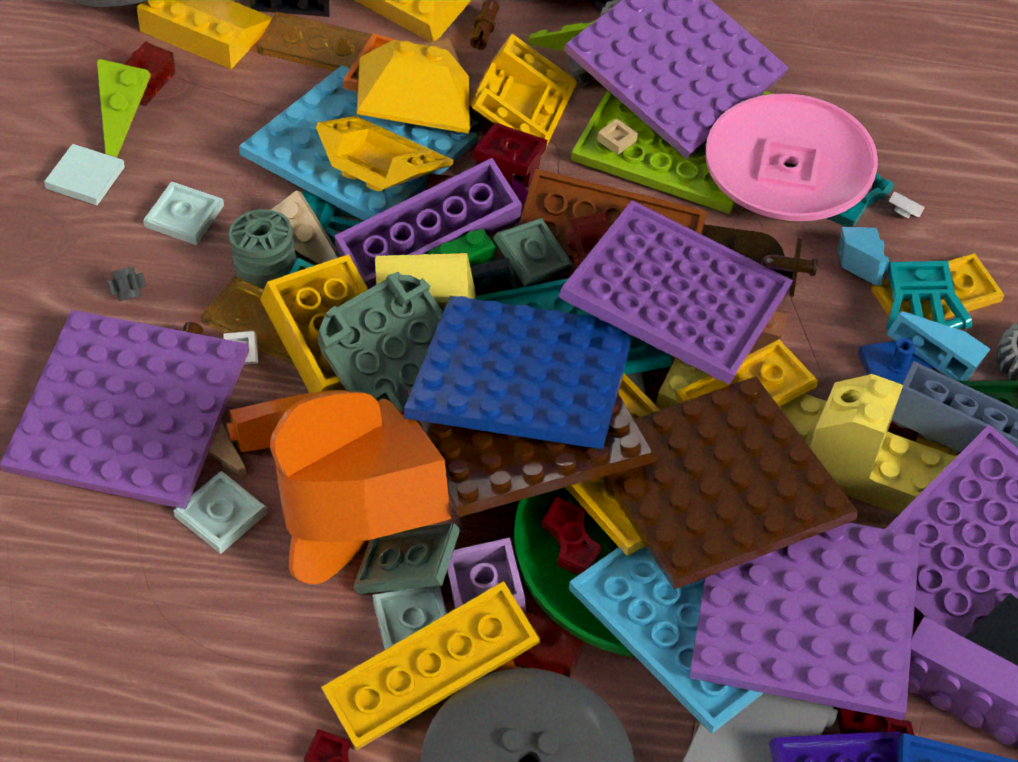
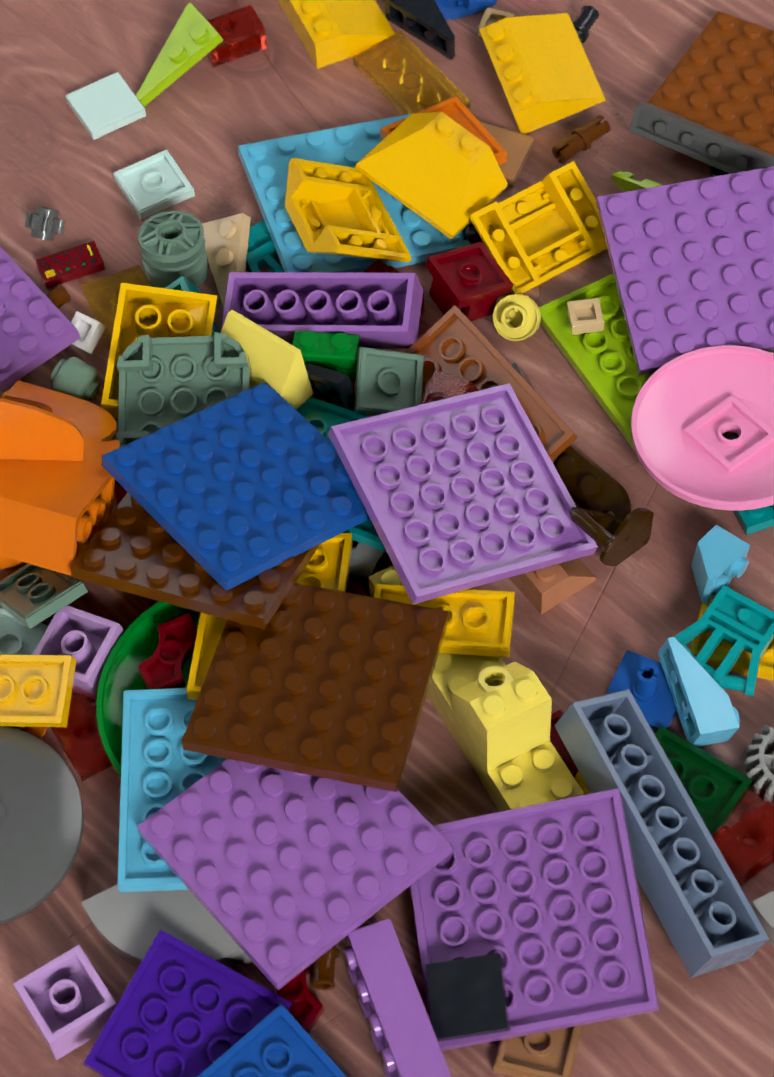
camera: 45 degrees right, 5 degrees up
none -> dark red tile [36,241,105,289]
none -> sand green head [50,357,100,401]
none -> light yellow plate [493,294,541,341]

